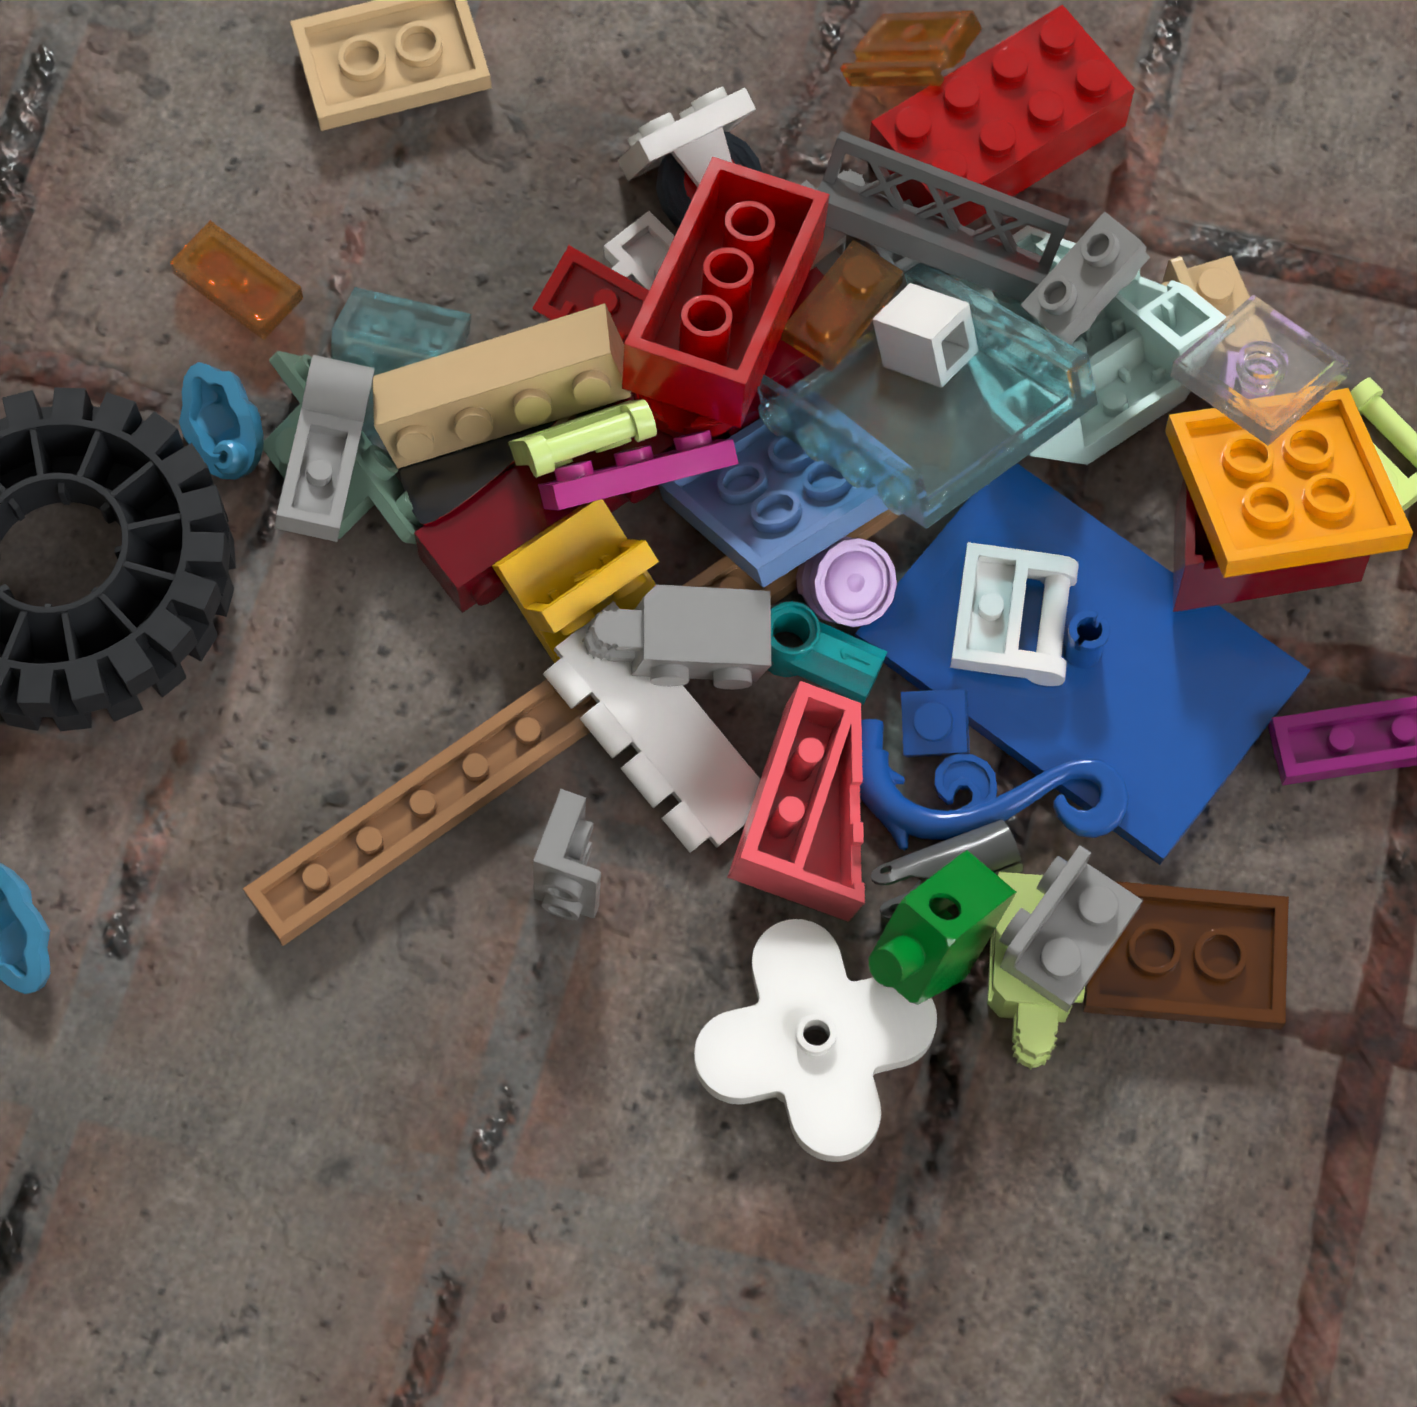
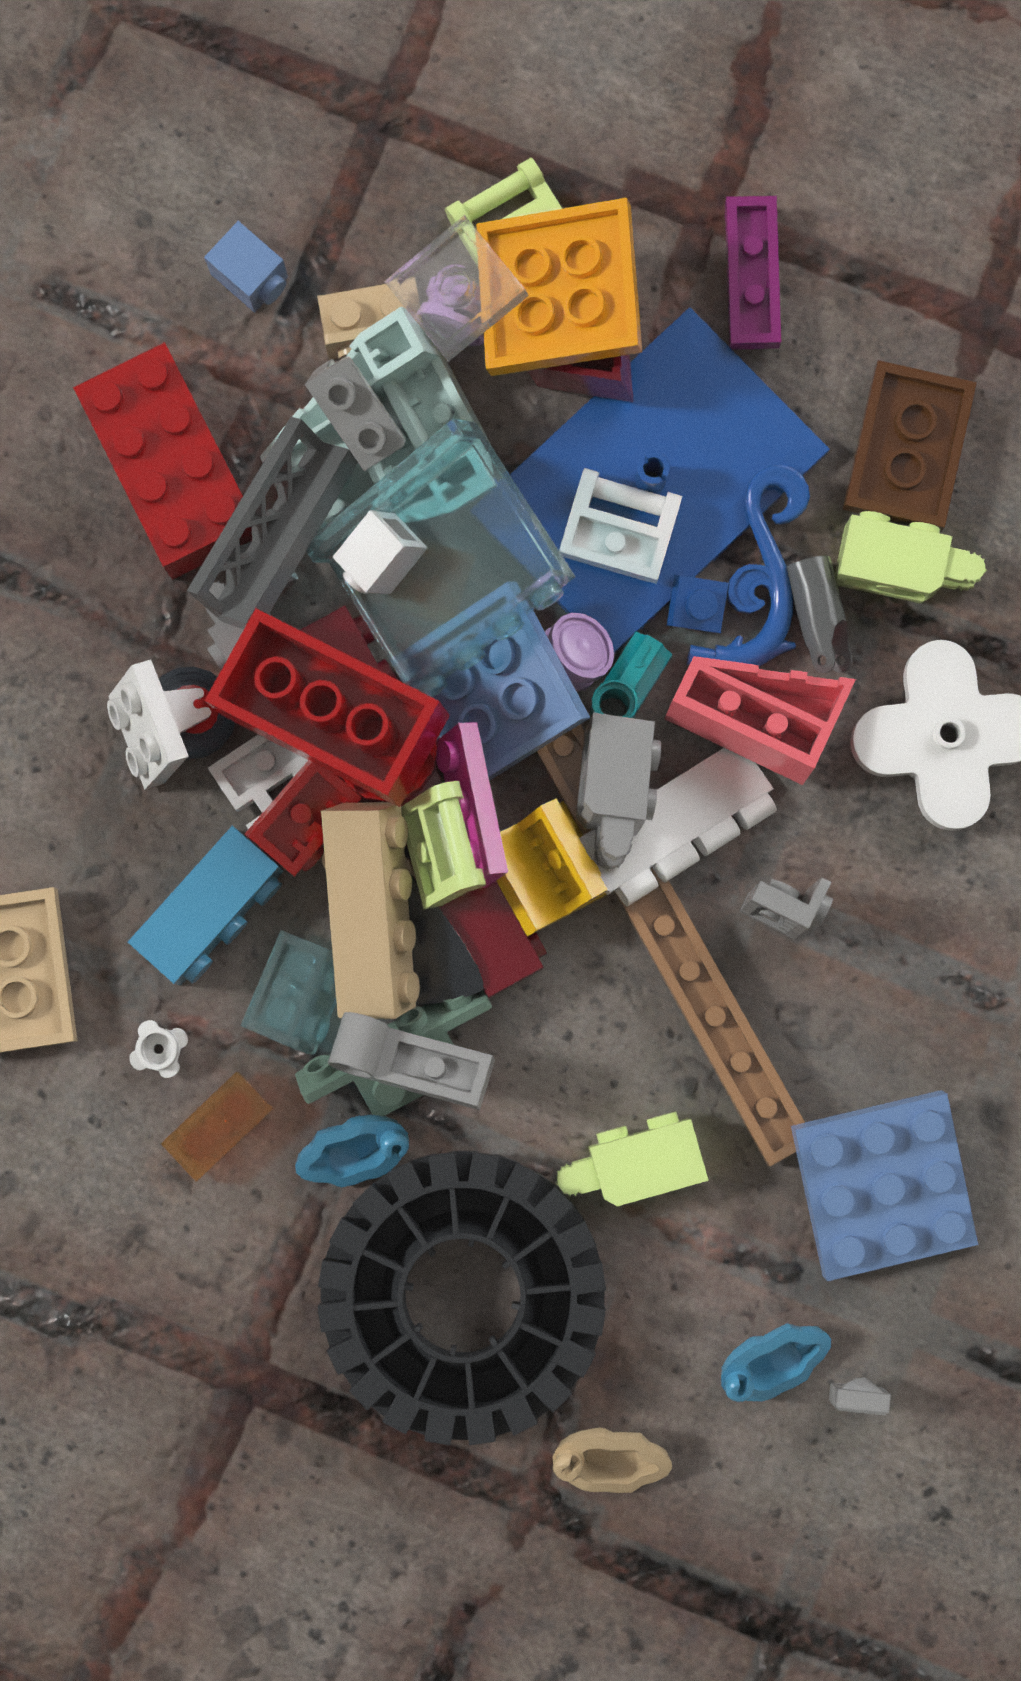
camera: 80 degrees left, 15 degrees up
clear orange plate [782,240,904,372] -> none
clear orange plate [840,10,982,87] -> none
green torso [868,850,1017,1005] -> none
light grey bracket [999,846,1143,1012] -> none
none -> dark azure brick [128,825,283,986]
none -> white plate [130,1020,188,1078]
none -> medium blue brick [204,221,288,313]
none -> yellowish green hinge [555,1111,709,1206]
none -> medium blue plate [791,1090,978,1281]

